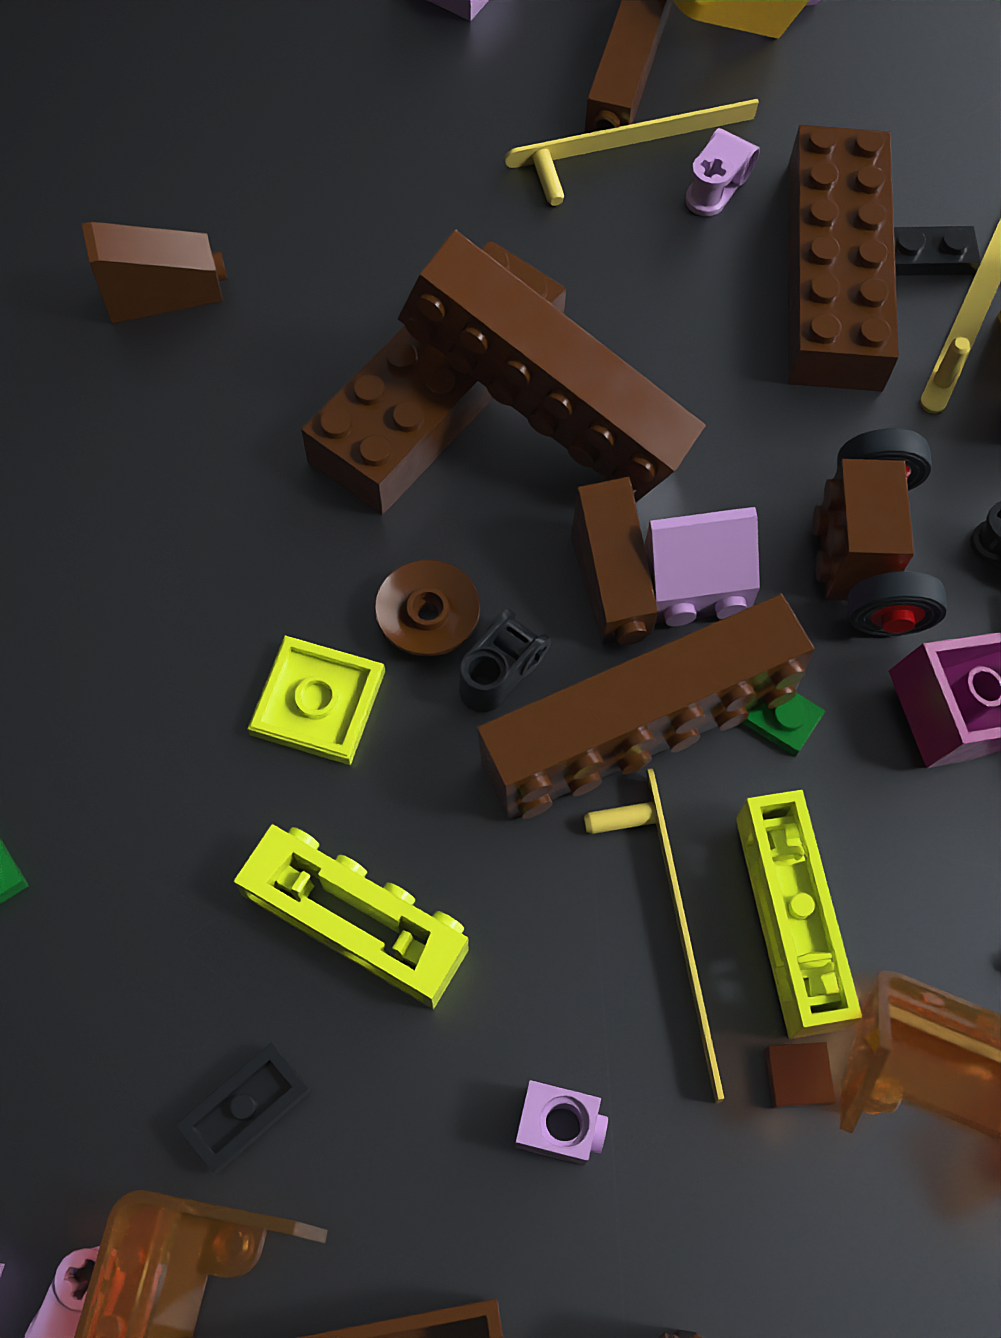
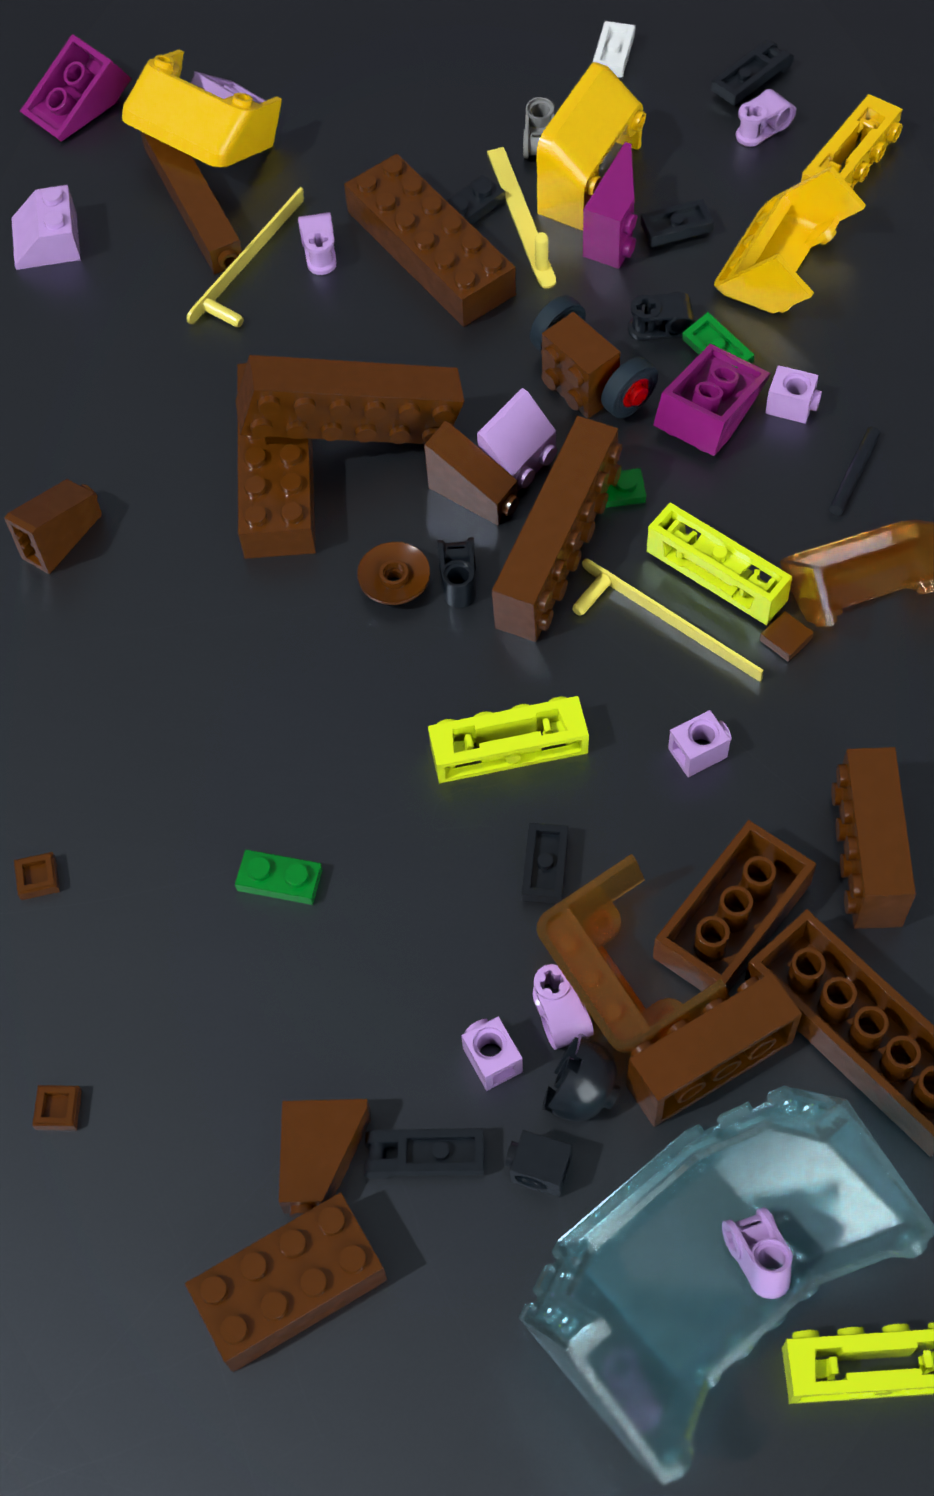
camera: 35 degrees left, 5 degrees down
neon yellow tile [247,635,385,765] -> none

